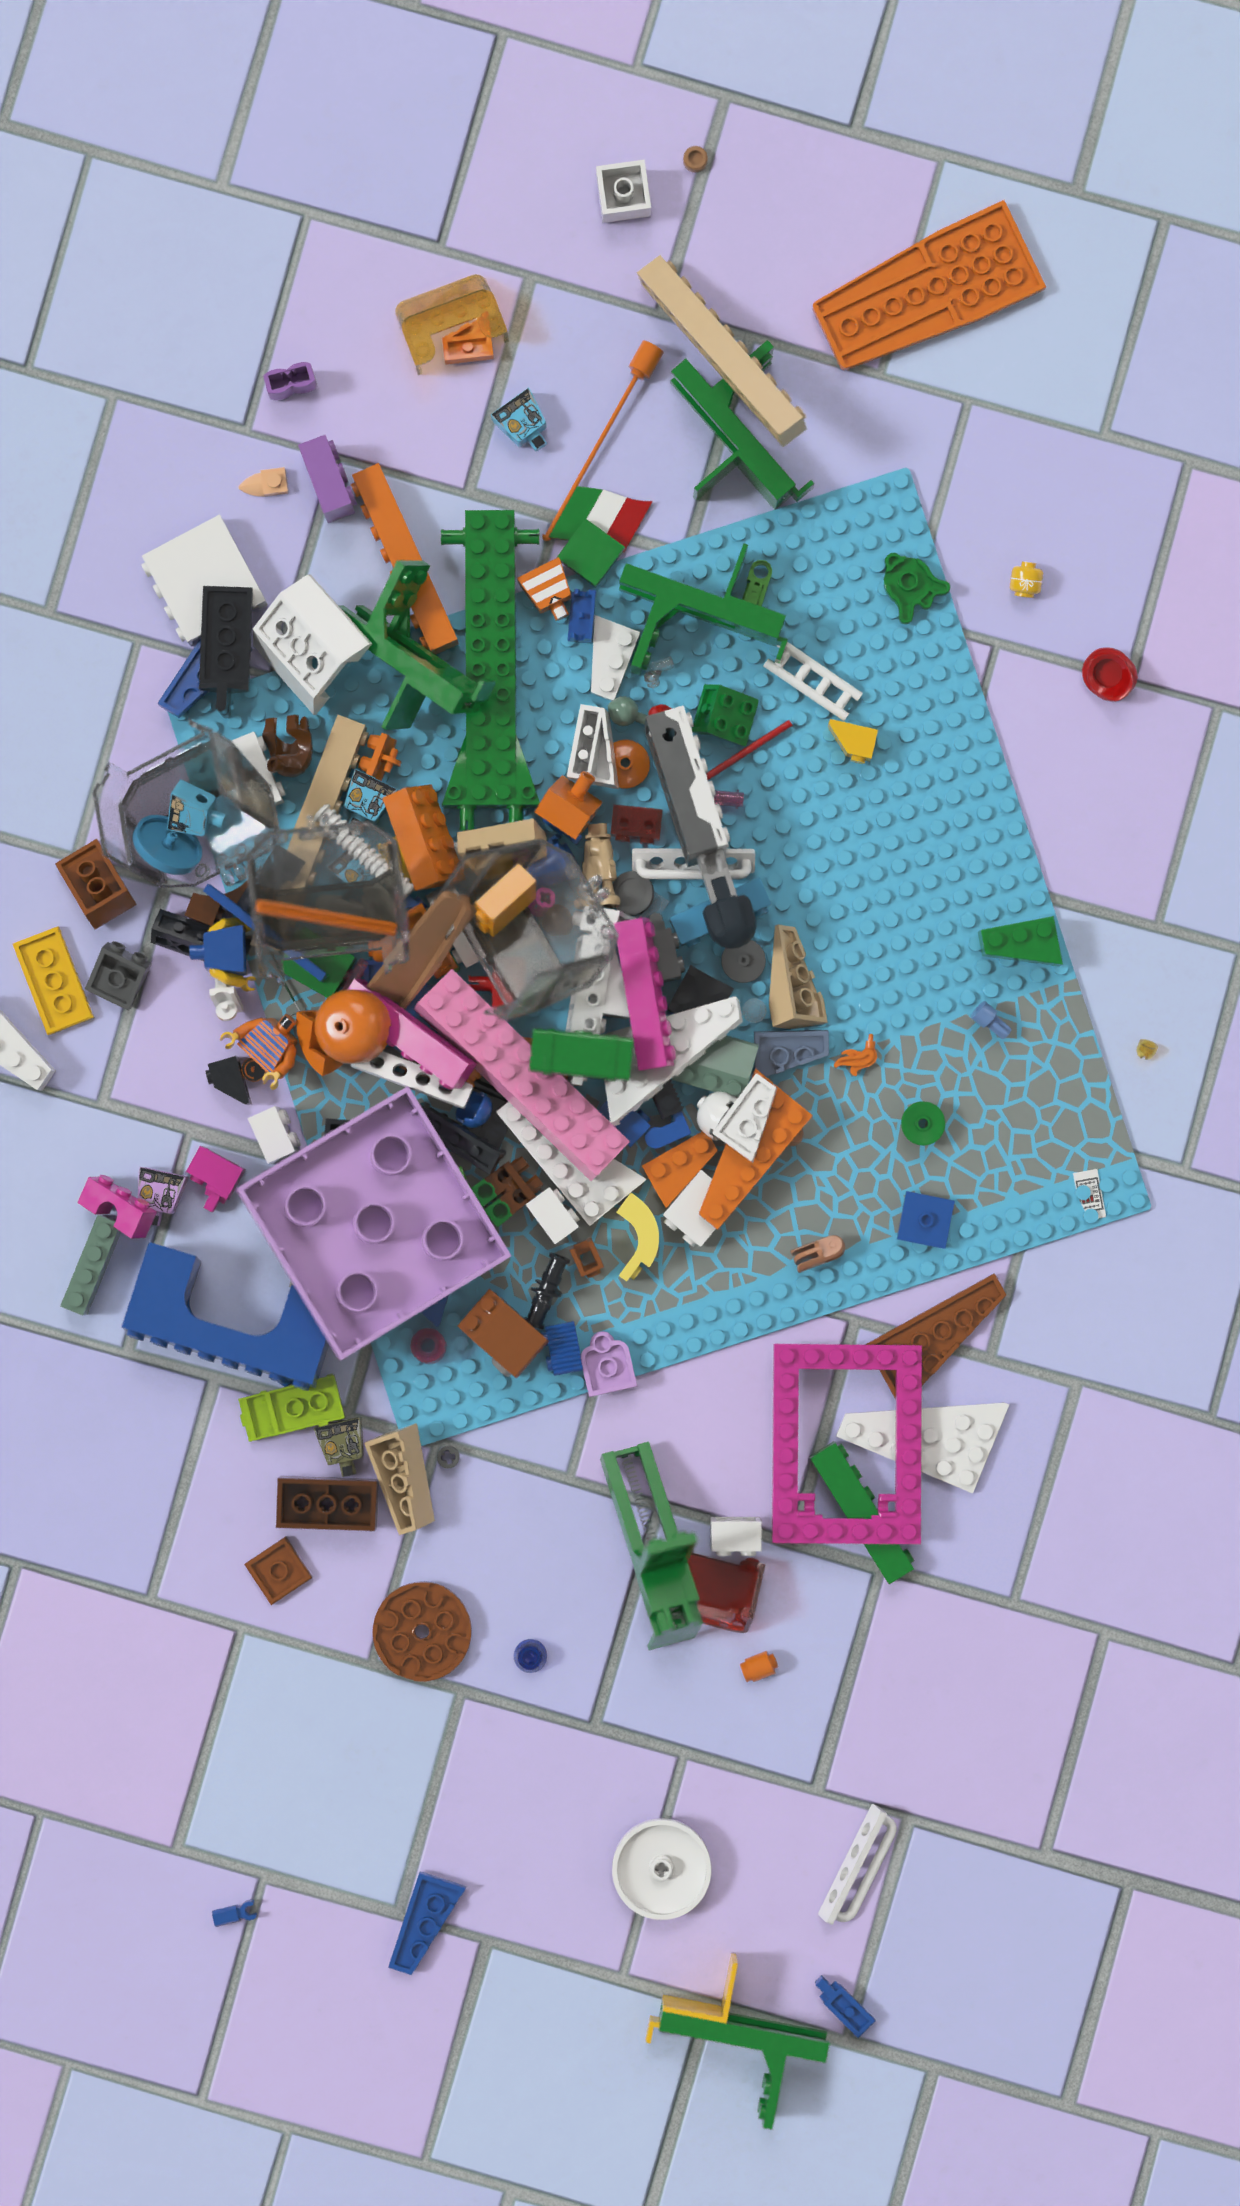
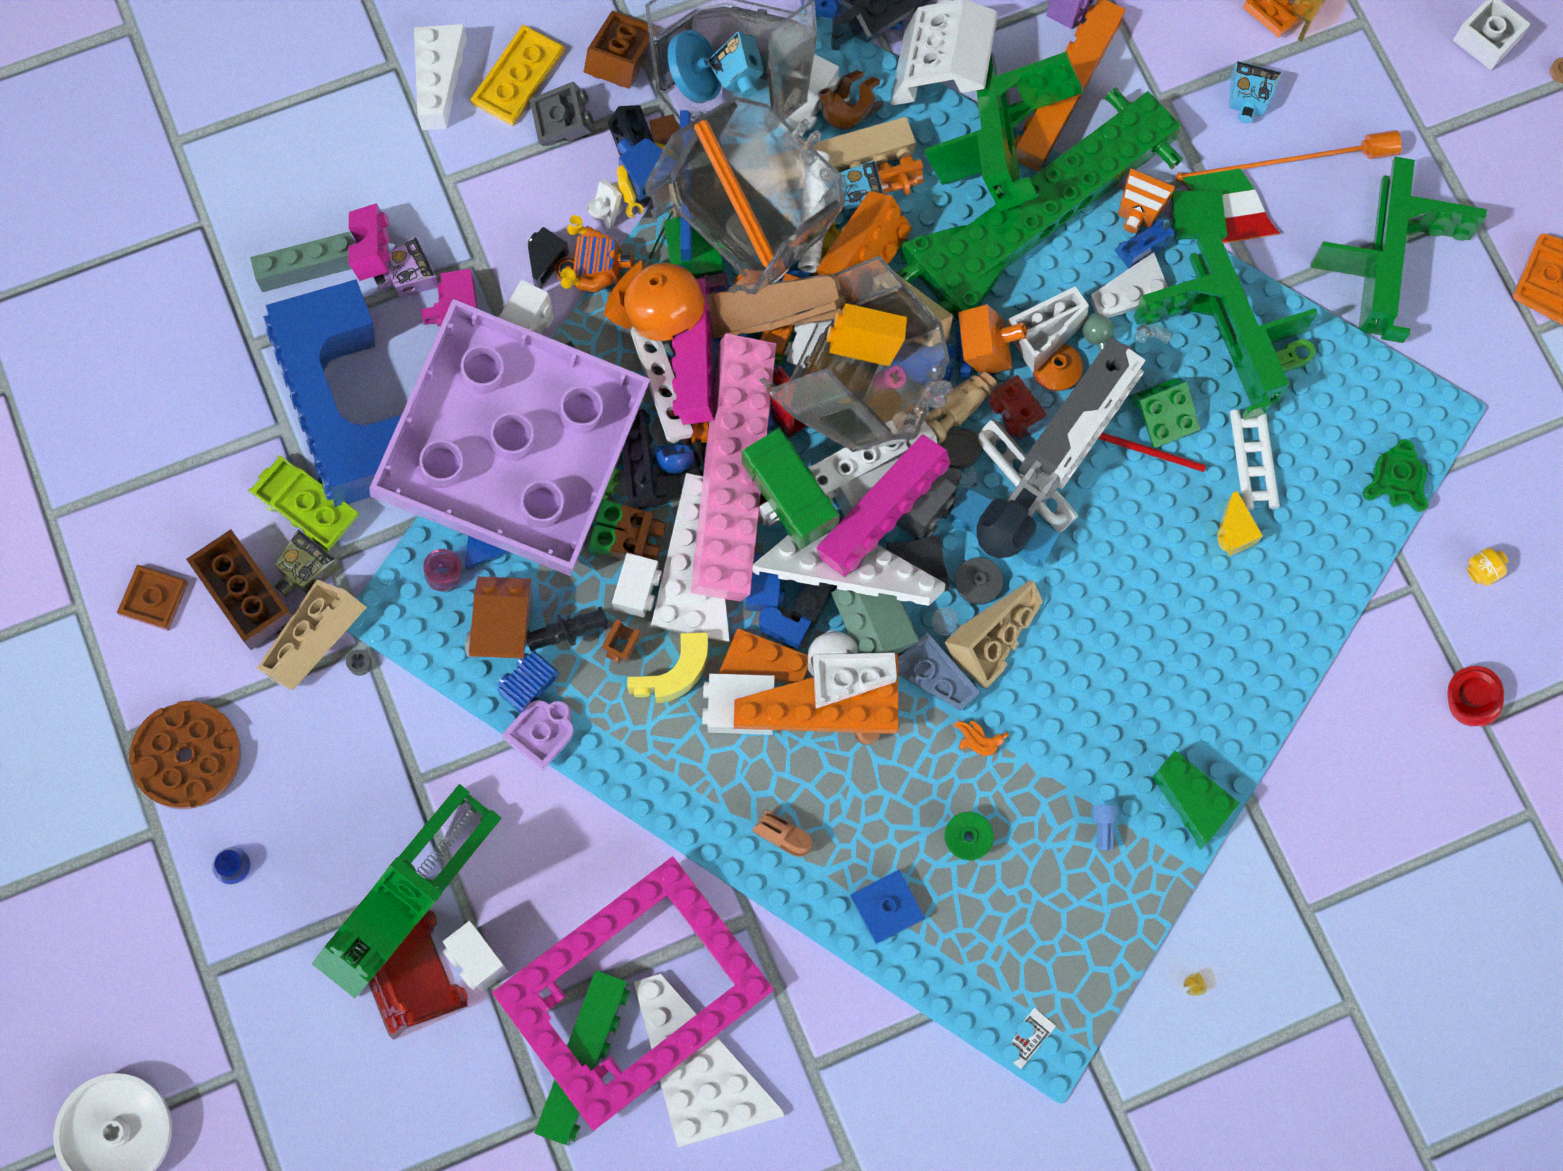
camera: 50 degrees right, 15 degrees down
tan brick [637,255,807,447] -> none
clear pink pin [714,790,744,809] -> none
orange brick [740,1651,778,1682] -> none
dark orange wing [865,1273,1006,1400] -> none

